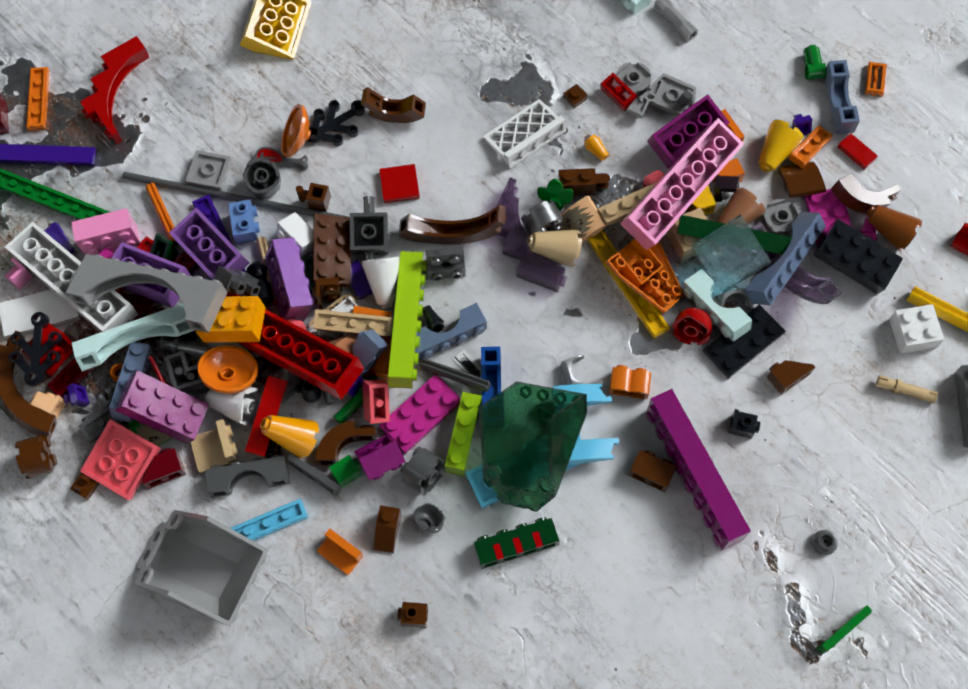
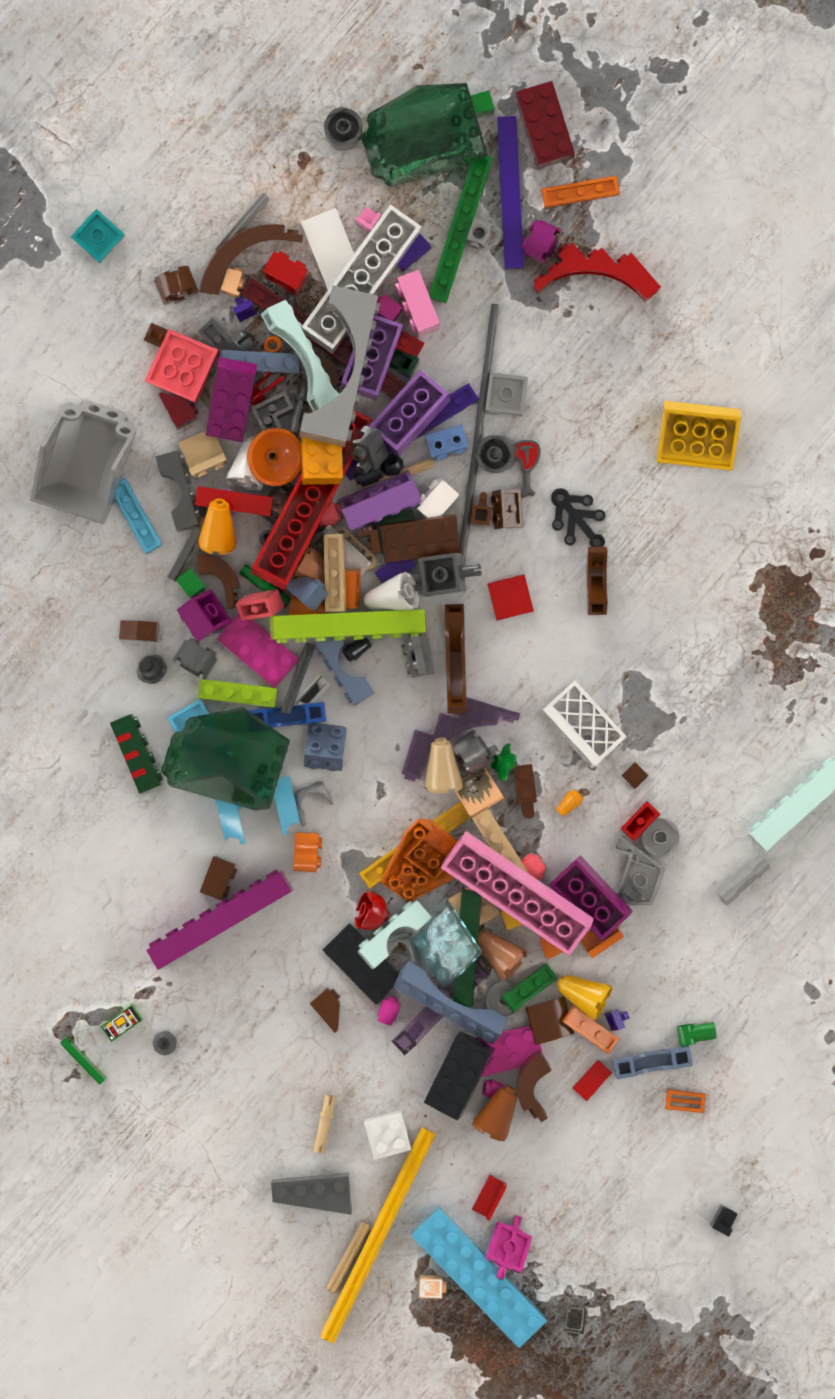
camera: 85 degrees right, 20 degrees up
black plant [9,312,63,387] -> none
orange axle [145,183,178,245] -> none
orange dish [281,104,311,158] -> none
orange panel [317,528,363,575] -> none
reddish brown brick [397,602,429,628] -> none
black panel [714,175,740,202] -> none
black brick [728,409,761,439] -> none
none -> tile [100,1004,143,1042]
none -> sand blue bracket [304,723,347,771]
none -> dark pink brick [377,996,401,1026]
none -> light grey brick [467,217,493,249]
none -> bracket [491,489,523,529]
none -> green tile [501,963,558,1012]
none -> magenta brick [521,220,562,264]

